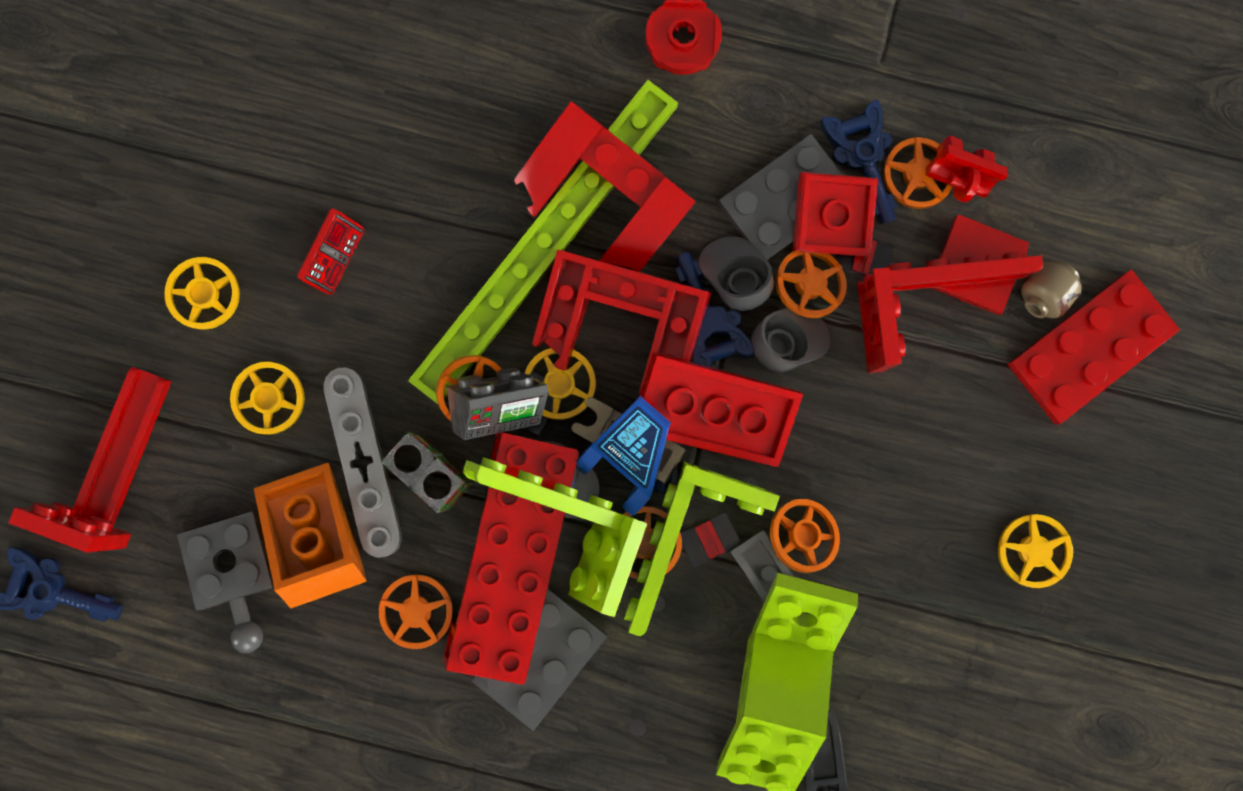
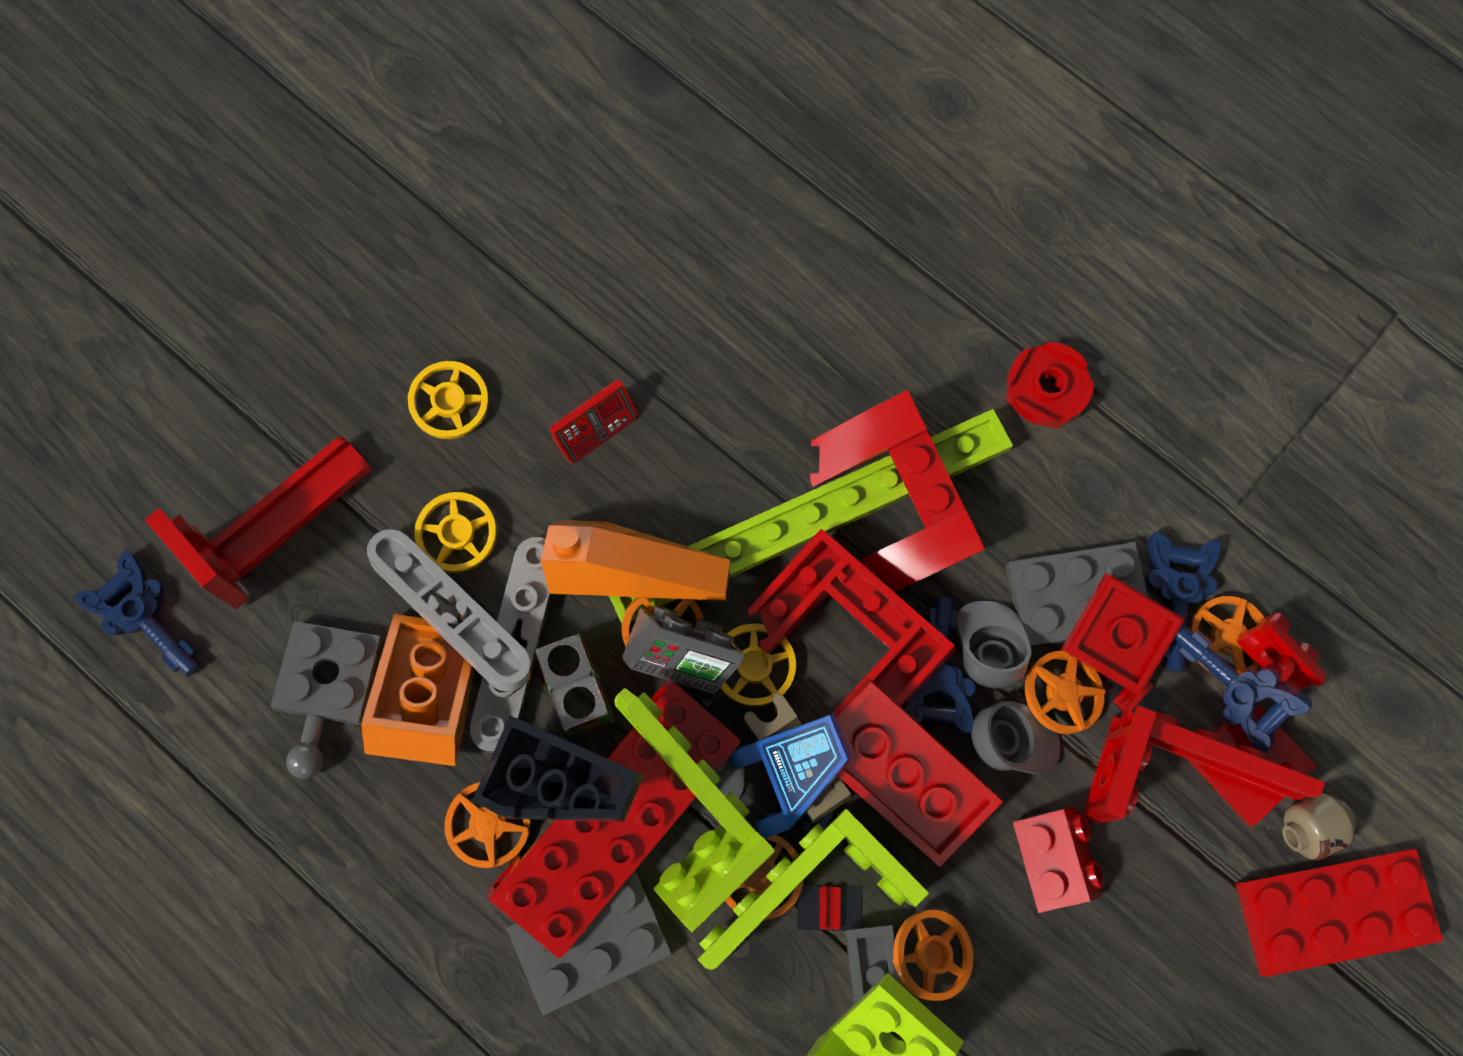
camera: 25 degrees right, 10 degrees down
none -> light grey piece [367,529,532,692]
none -> black wedge [472,716,644,822]
none -> orange wedge [540,520,731,601]
none -> bracket [1013,807,1104,913]
none -> dark blue piece [1174,626,1313,754]

